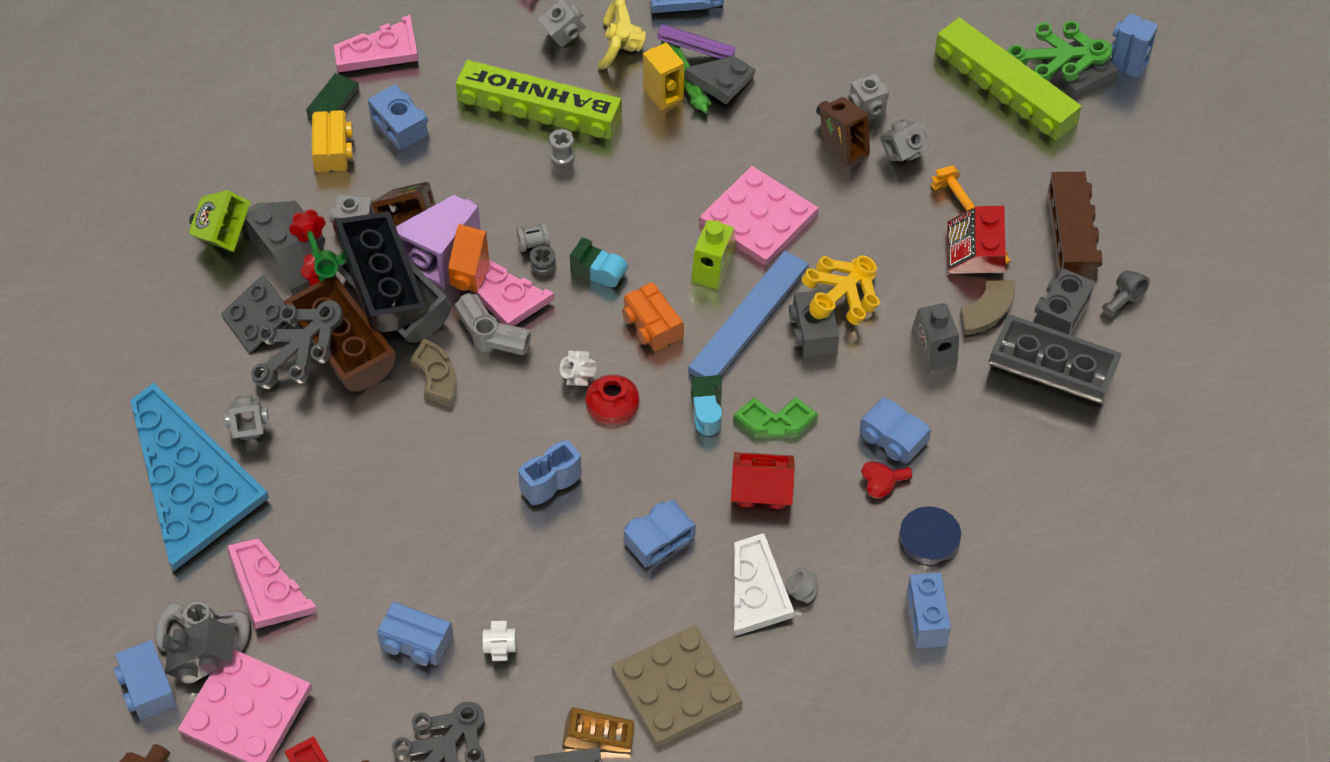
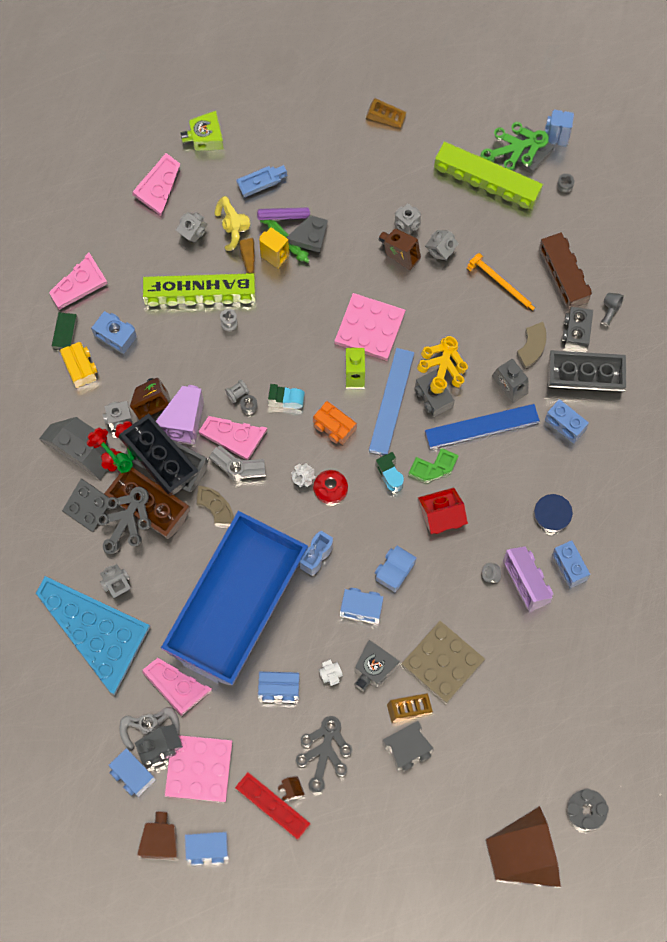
camera: 20 degrees left, 15 degrees up
lime torso [189,190,251,252] -> none
orange slope [448,224,490,293] -> none
white wing [734,533,795,636] -> none
medium blue brick [860,397,931,464] -> none
red rock [861,461,912,499] -> none
red slope [947,206,1006,274] -> none
none -> blue piece [161,511,308,686]
none -> pearl gold slope [239,238,255,274]
none -> medium blue brick [340,588,384,624]
none -> dark grey torso [354,640,400,691]
none -> blue tile [425,404,540,449]
none -> lavender slope [503,546,553,613]
none -> medium blue brick [545,399,589,444]
none -> dark grey bush [557,174,574,192]

